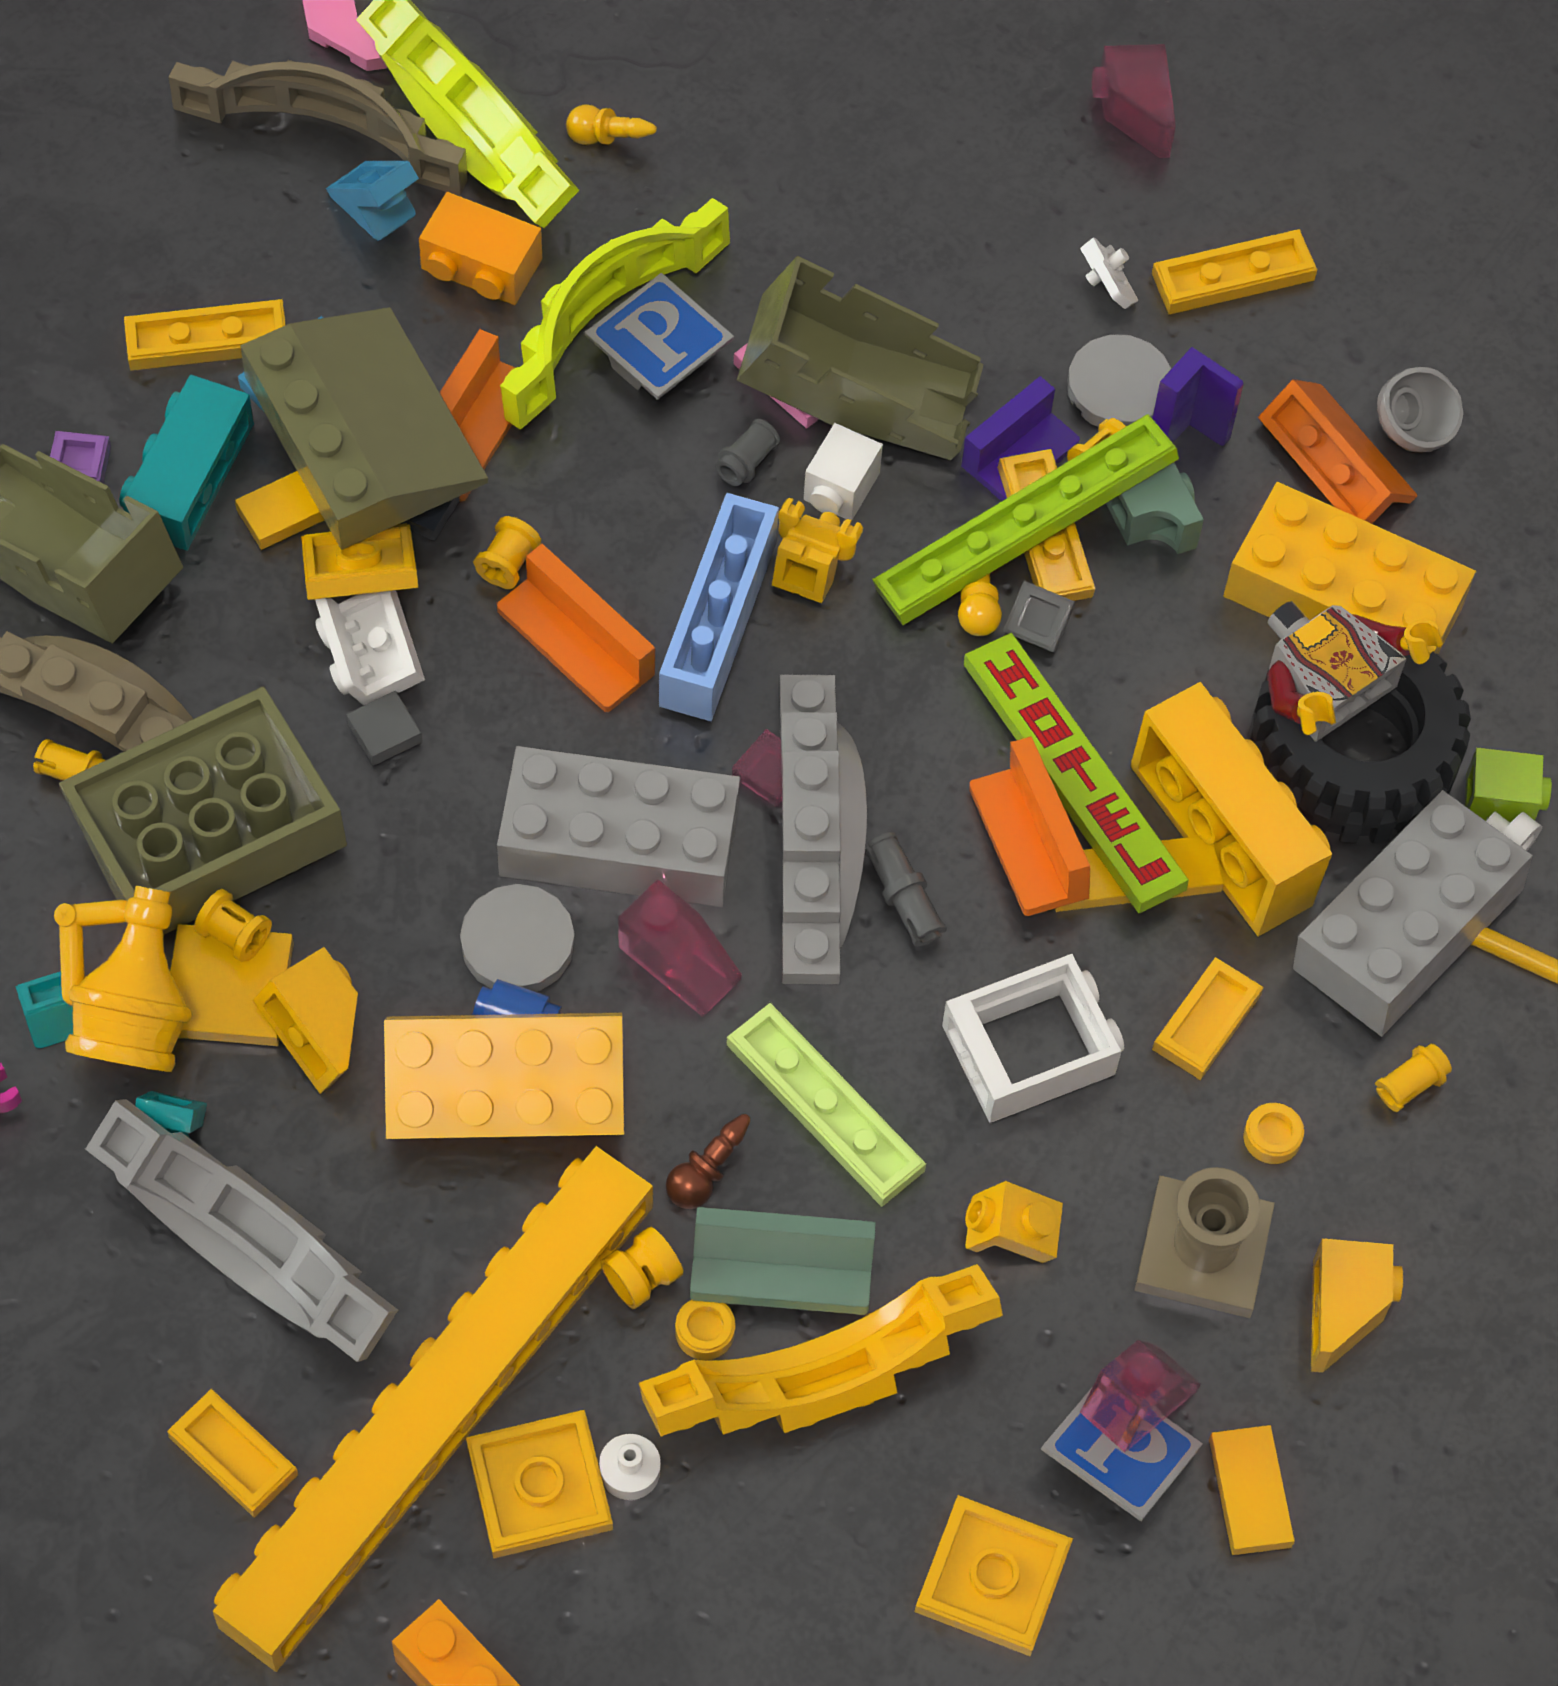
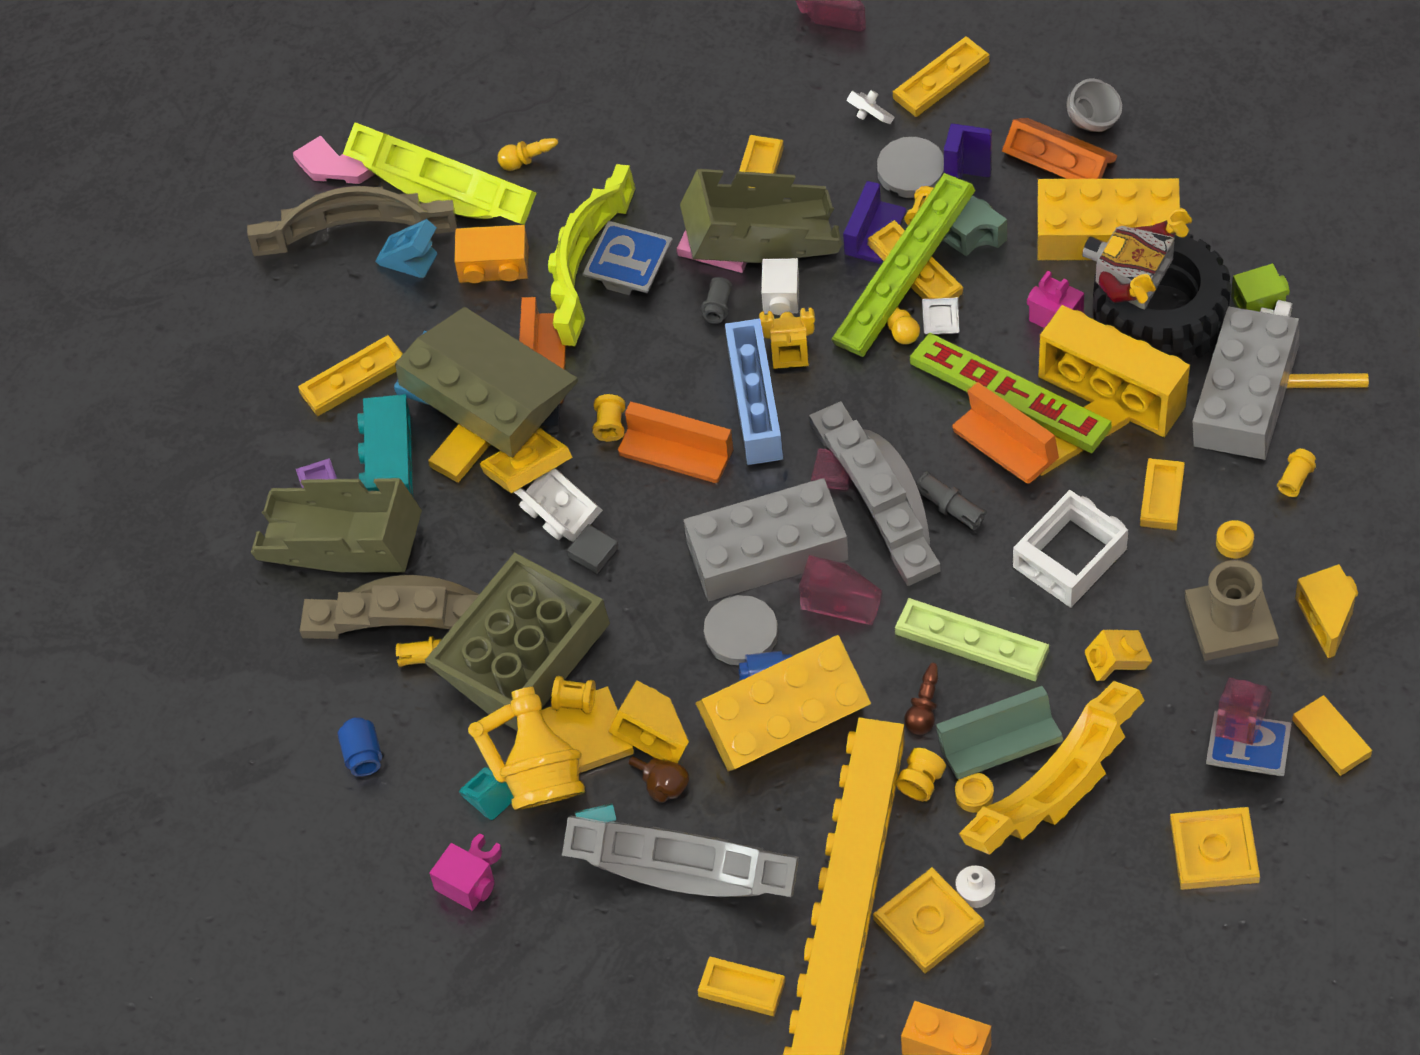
camera: 15 degrees left, 5 degrees down
none -> reddish brown piece [629,756,689,803]
none -> yellow tile [739,135,784,188]
none -> dark pink brick [1027,271,1084,328]

